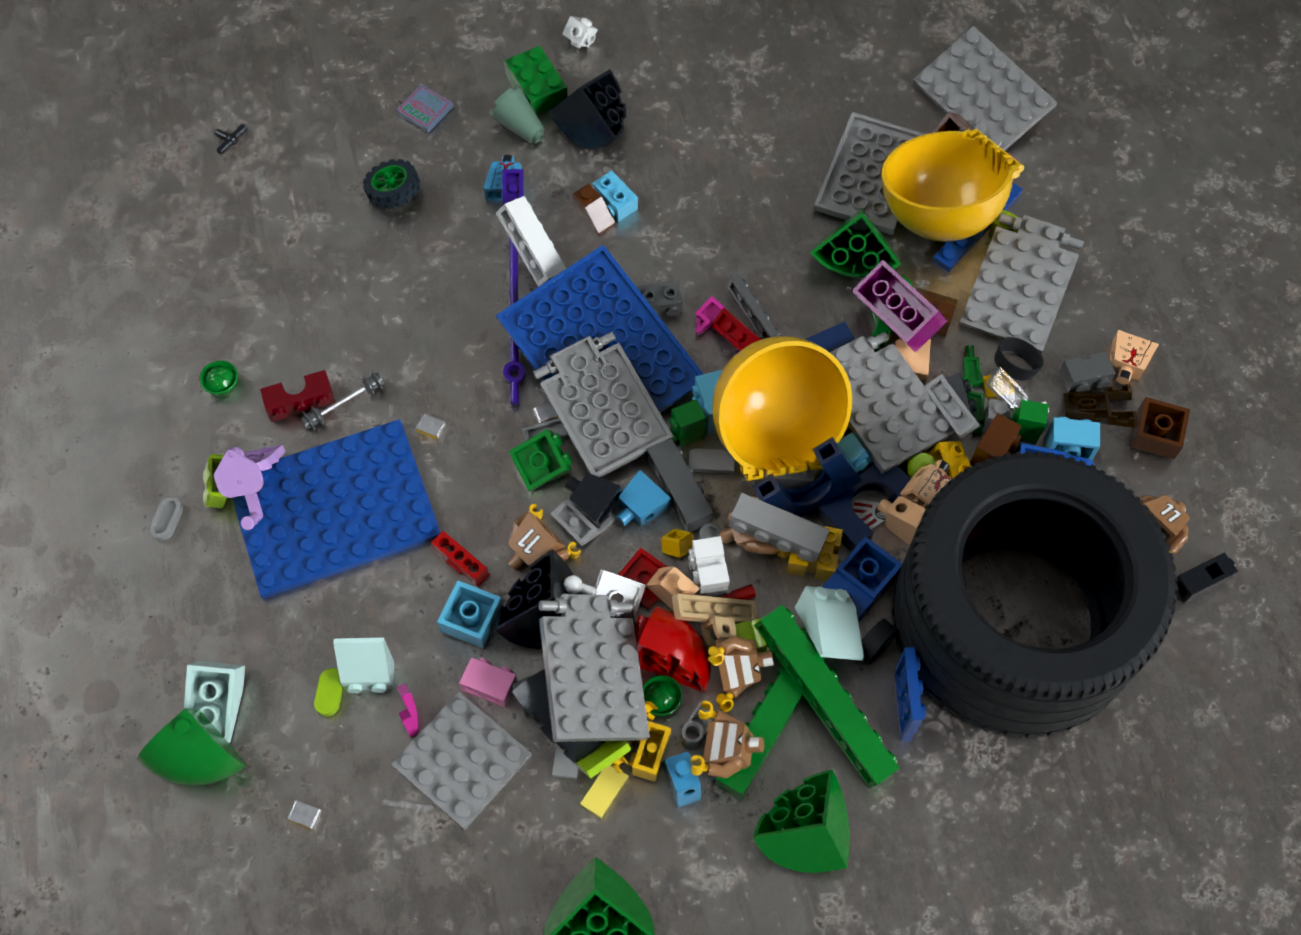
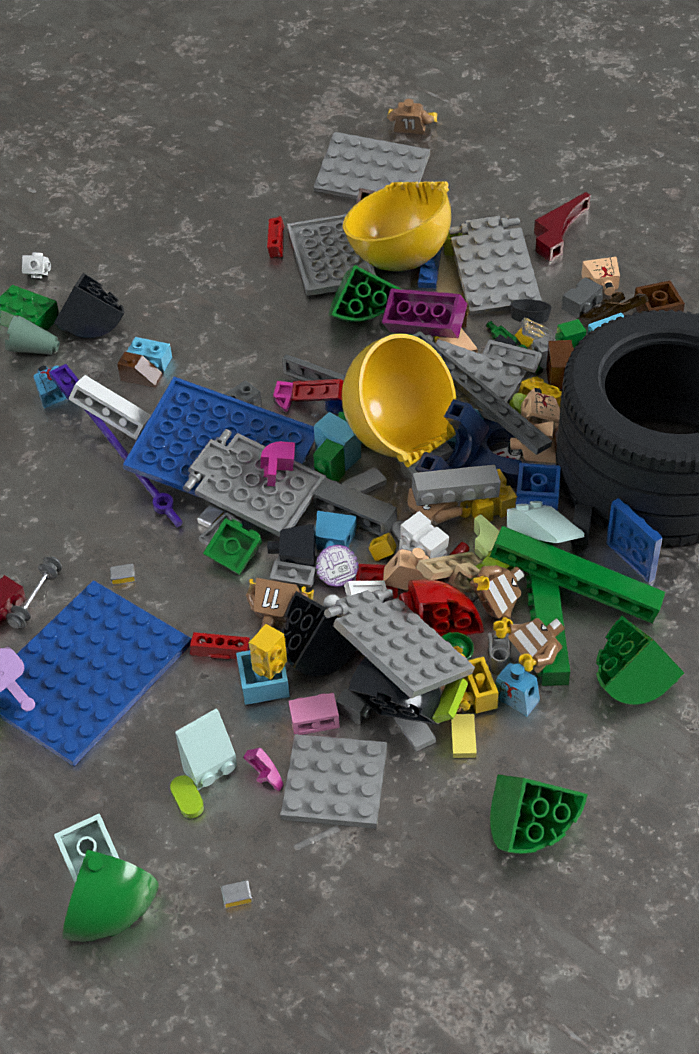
camera: 30 degrees left, 15 degrees down
none -> yellow brick [249,624,287,680]
none -> dark pink brick [260,441,295,487]
none -> red piece [267,216,284,258]
none -> tile [316,545,359,588]
none -> medium nougat torso [387,99,437,134]
none -> dark grey plate [413,331,552,455]
none -> yellowish green arch [474,514,500,560]
none -> dark red arch [534,192,591,262]

